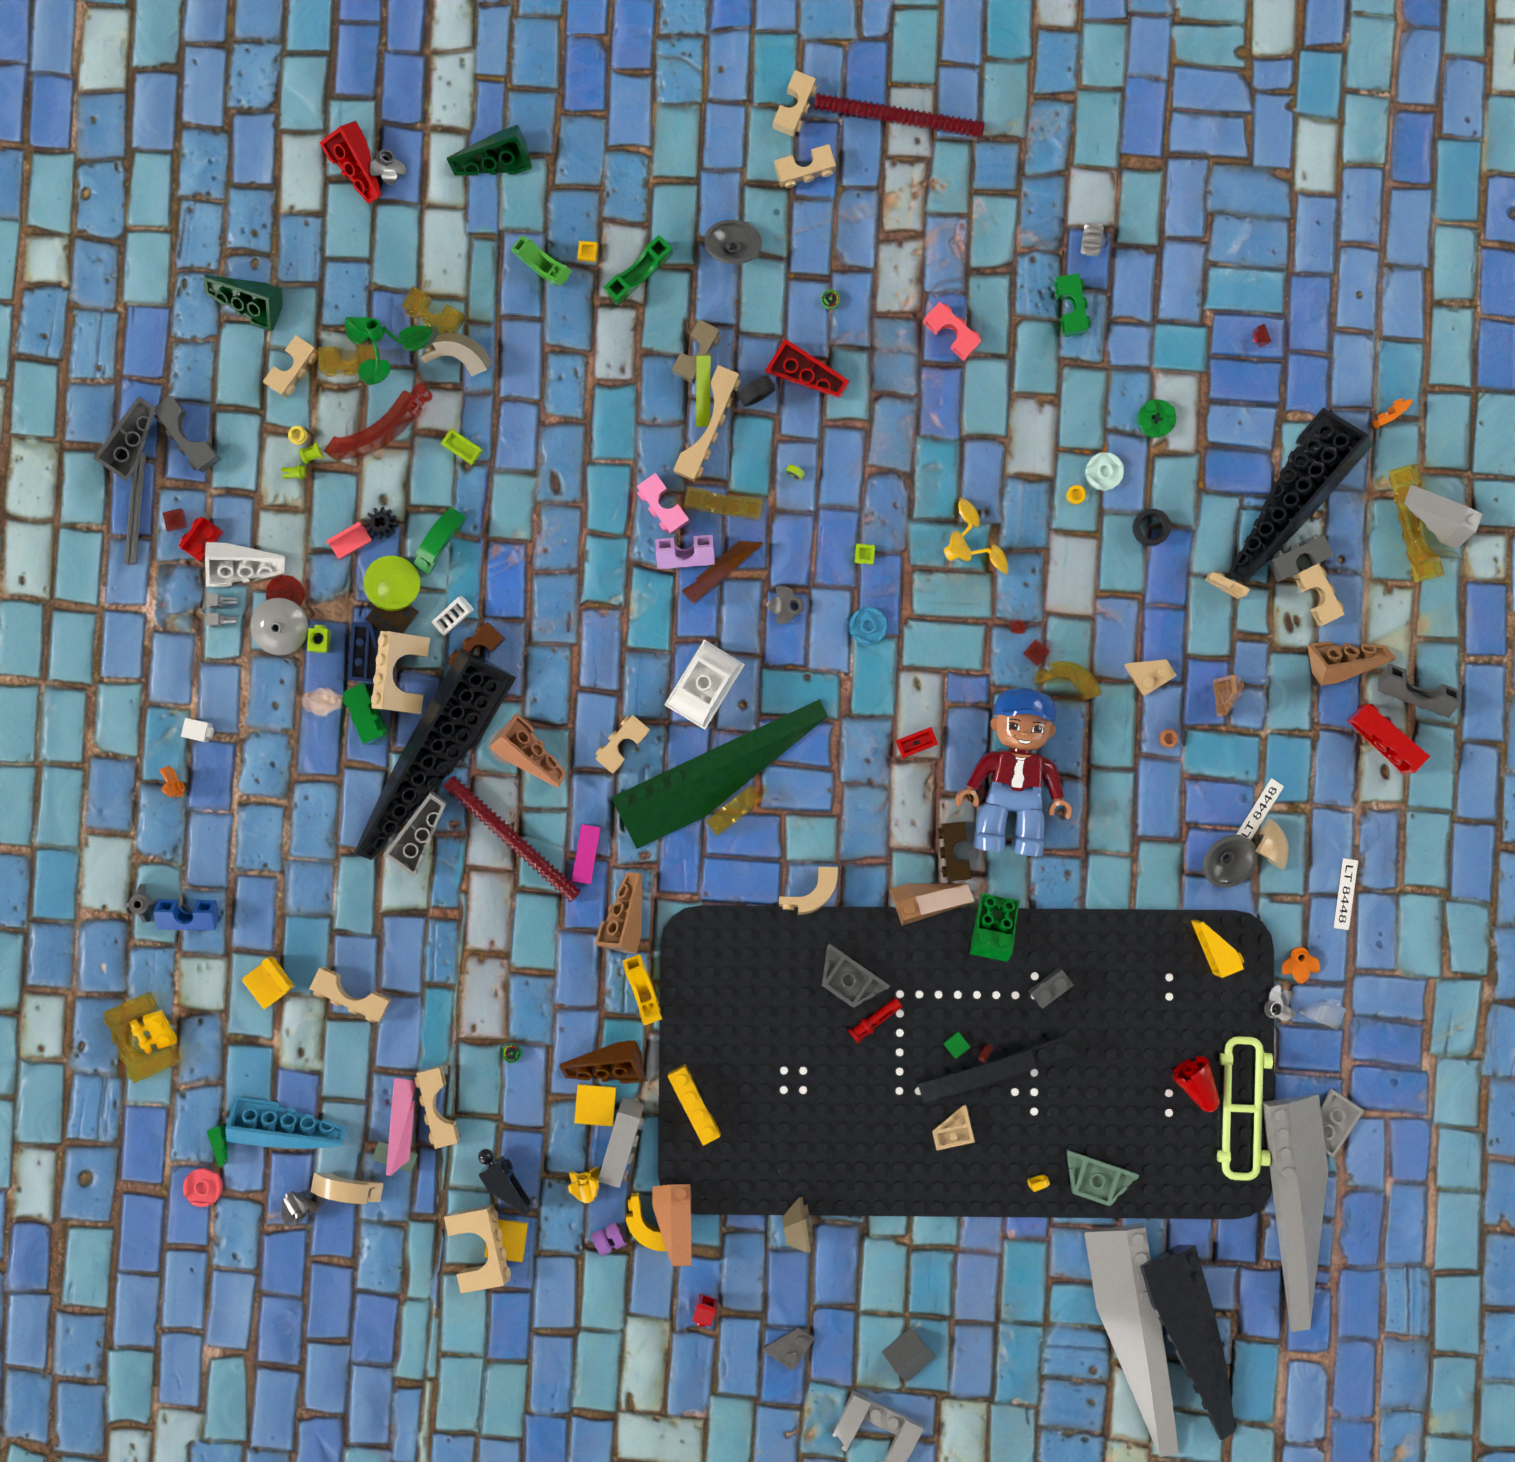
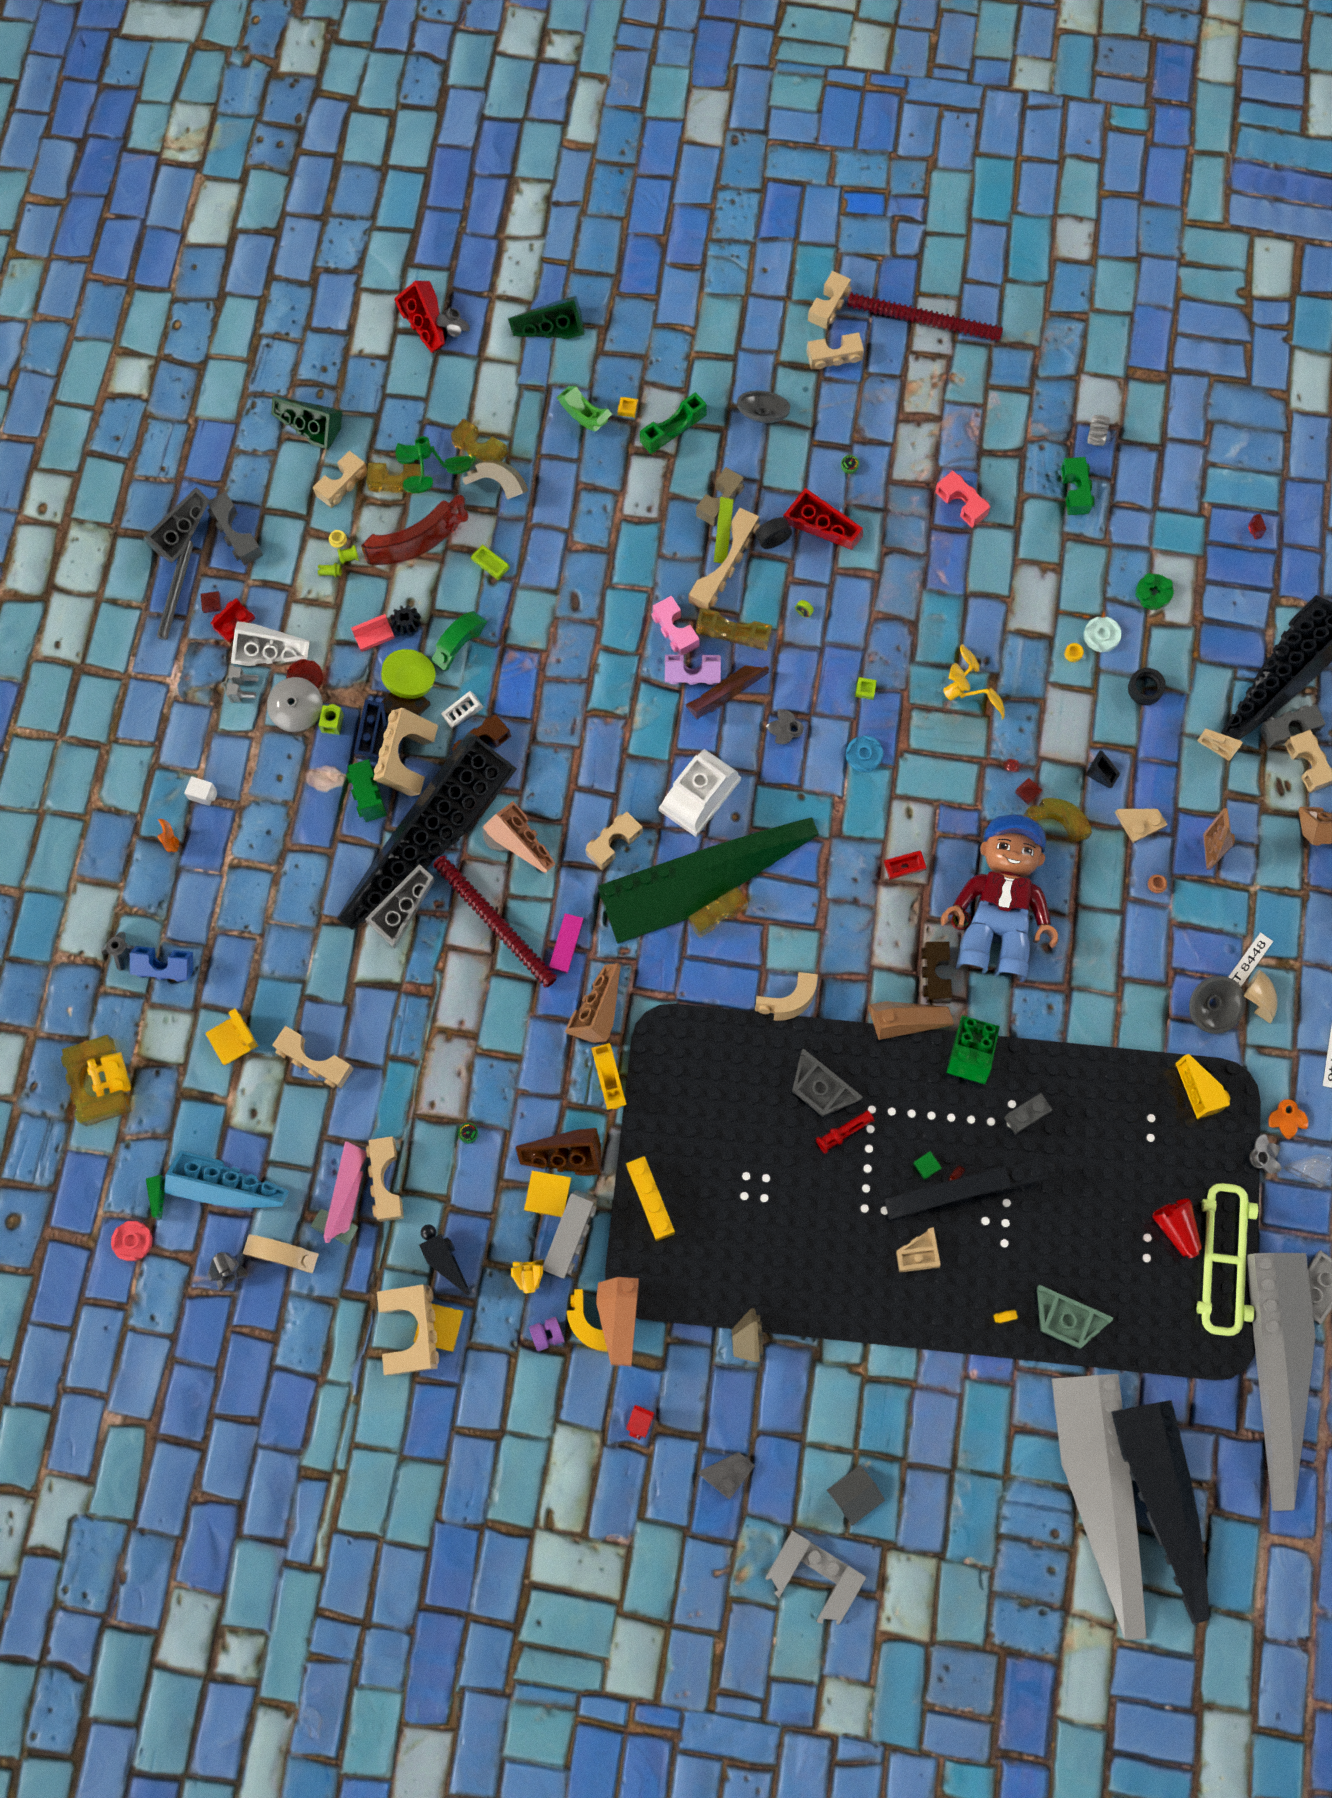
camera: 10 degrees right, 15 degrees down
none -> black slope [1085,750,1120,788]

